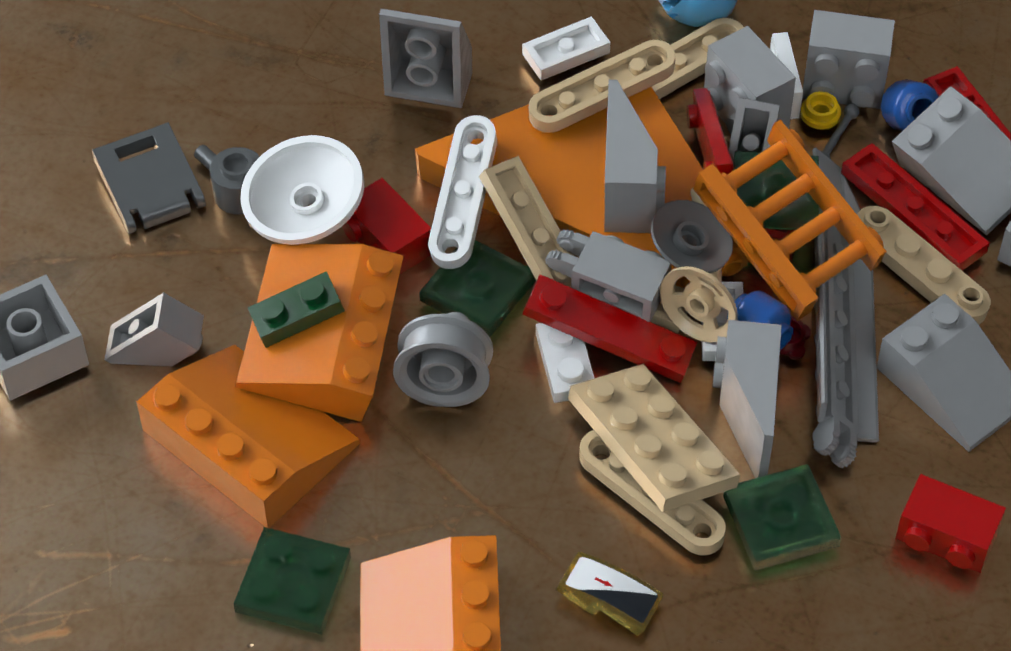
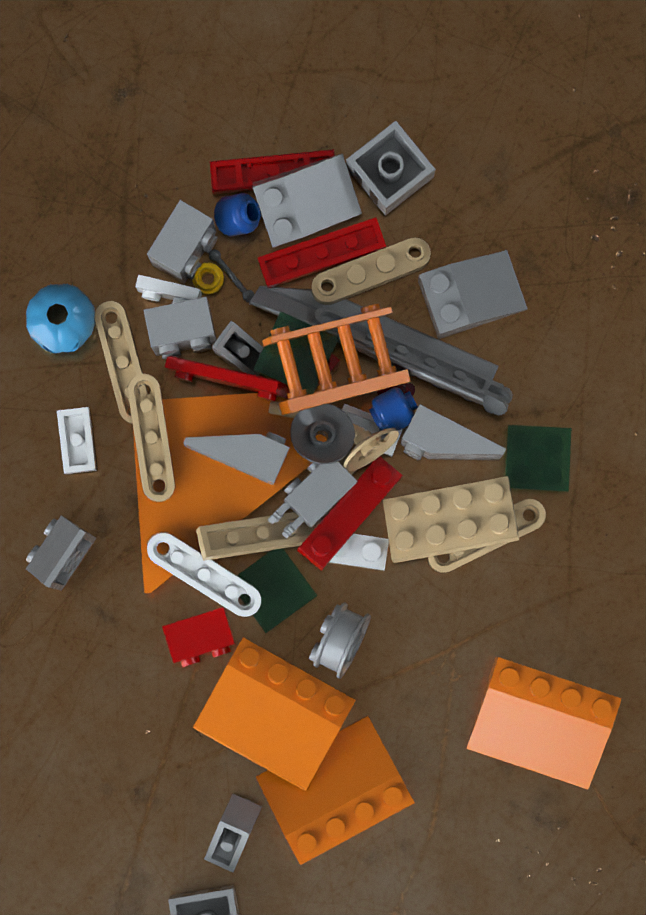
camera: 65 degrees left, 30 degrees up
dark grey container [92,122,206,234] -> none
dark grey piece [194,145,260,215] -> none
clear green plate [233,527,351,635] -> none
white dish [241,135,364,245] -> none
dark green plate [248,271,345,348] -> none
slope [555,552,664,636] -> none
red brick [895,474,1006,573] -> none

